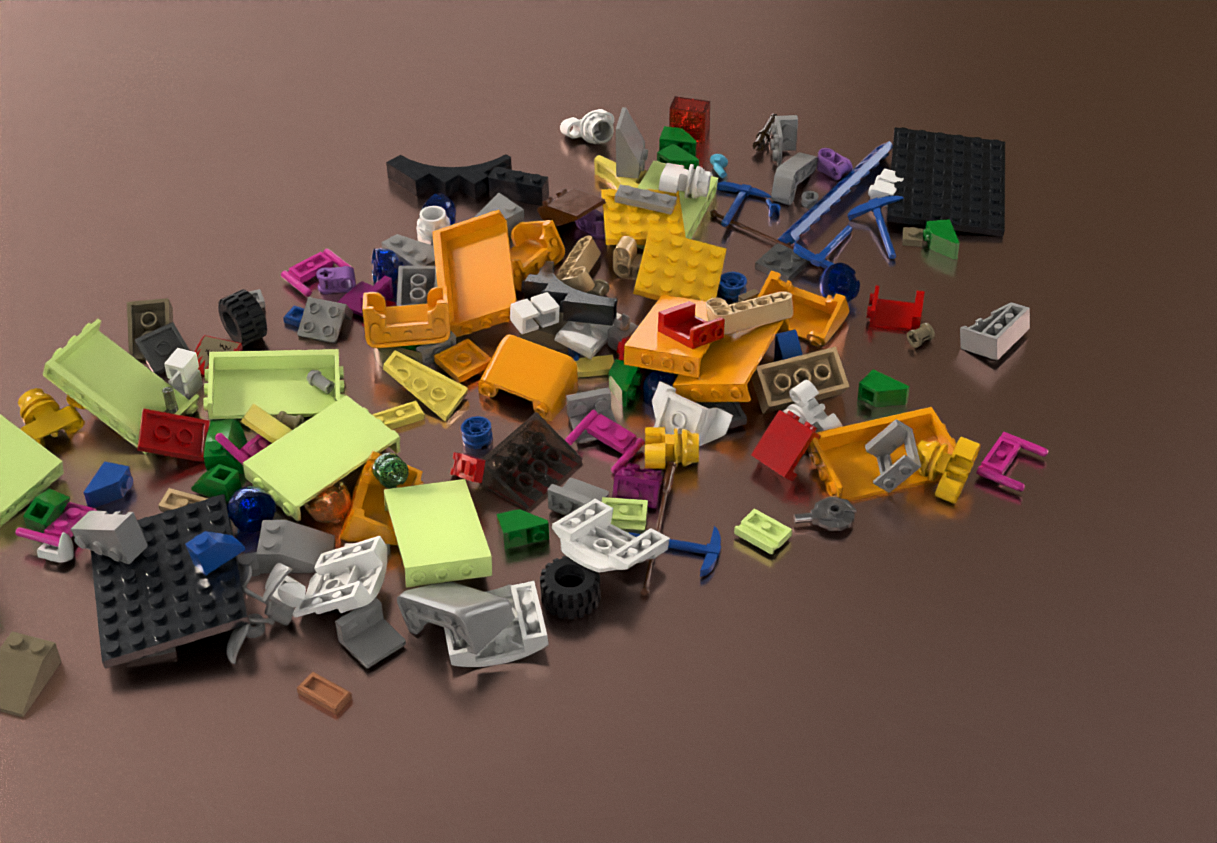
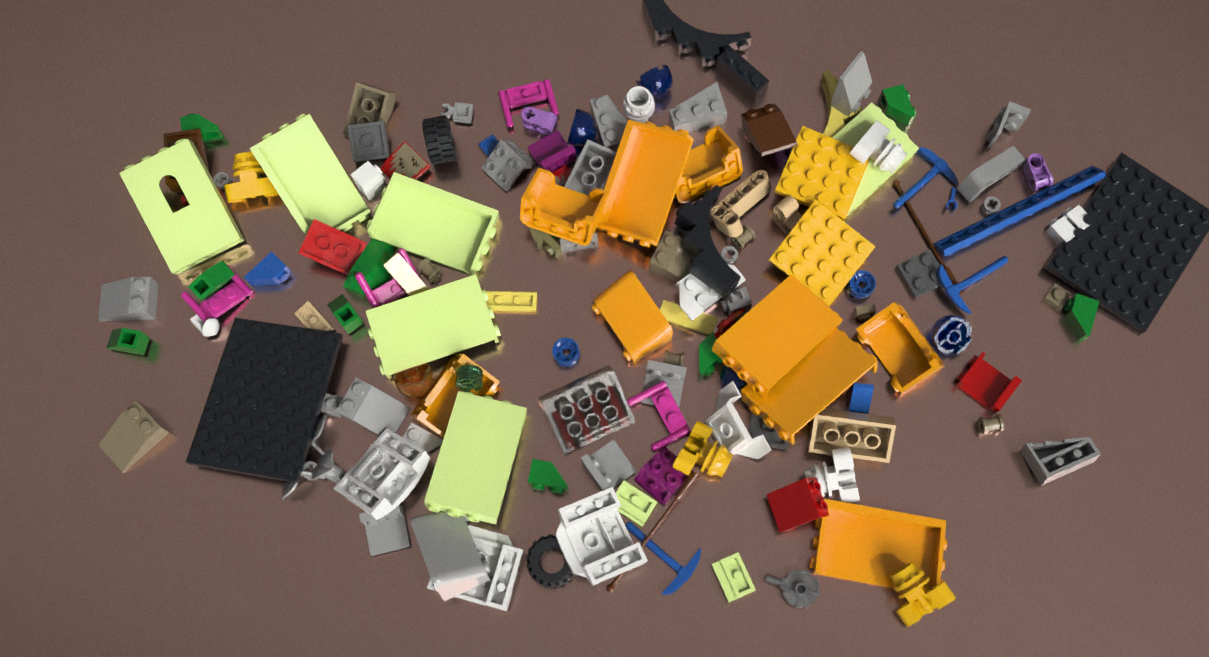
camera: 30 degrees right, 30 degrees up
light grey wedge [71,511,148,564] -> none
clear smoke arm [162,387,179,414] -> none
blue slope [185,531,246,575] -> none
clear blue cylinder [228,486,276,533] -> none
white plate [272,576,306,608] -> none
nougat tile [297,672,352,715] -> none
light grey pin [306,370,335,394] -> none
light yellow wing [383,350,468,422] -> none
light orange plate [434,338,491,383] -> none
red plate [450,452,485,483] -> none
white piece [510,292,560,334] -> none
white beam [560,109,614,144] -> none
light grey plate [614,184,677,215] -> none
red panel [658,301,725,349] -> none
green slope [659,126,696,157] -> none
clear red brick [669,96,711,144] -> none
tan beam [706,292,794,334] -> none
medium azure plate [710,154,728,178] -> none
dark brown pin [753,114,777,152] -> none
blue piece [848,196,904,259] -> none
green slope [857,369,910,407] -> none
light grey panel [865,419,921,493] -> none
dark pink plate [976,432,1048,492] -> none

